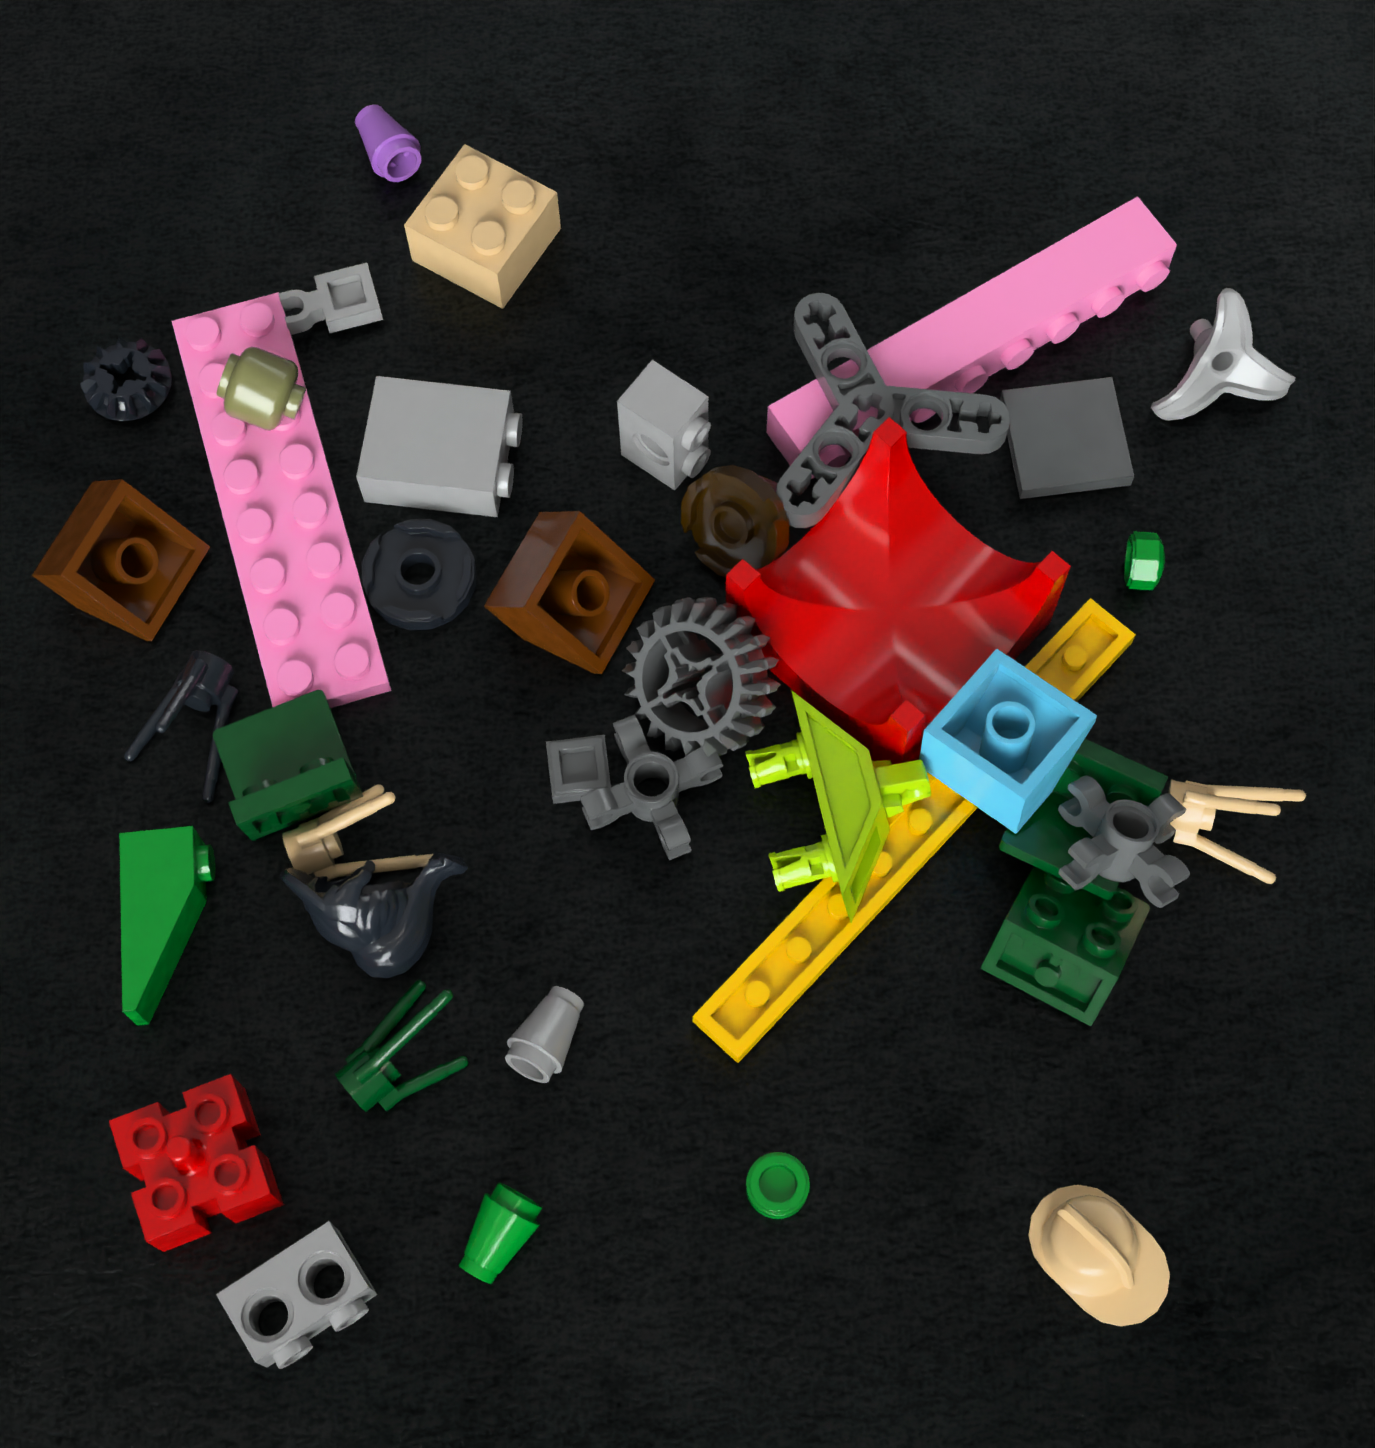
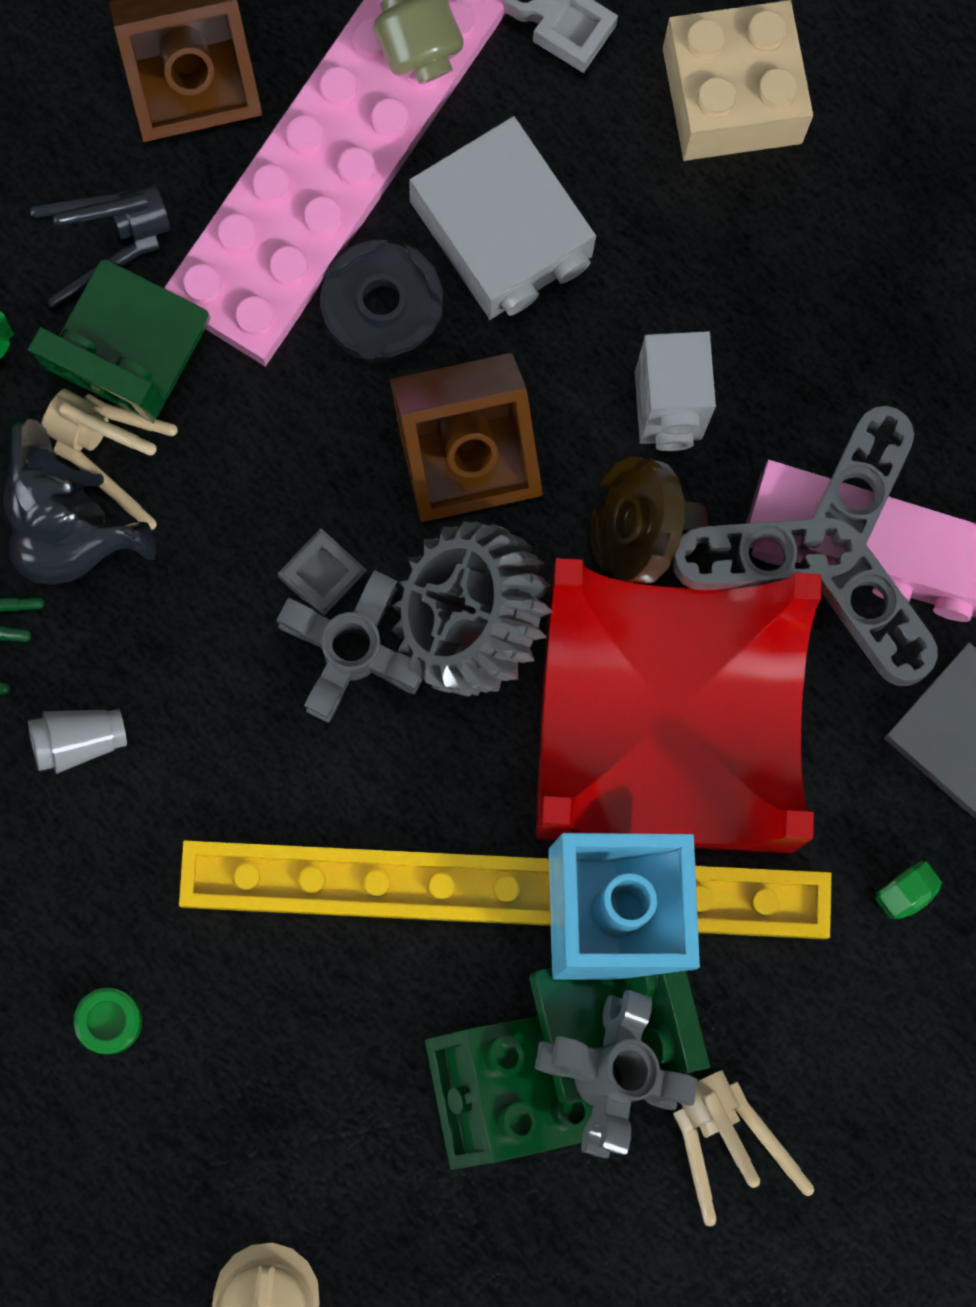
camera: 40 degrees right, 10 degrees up
lime connector [745,690,931,923] -> none

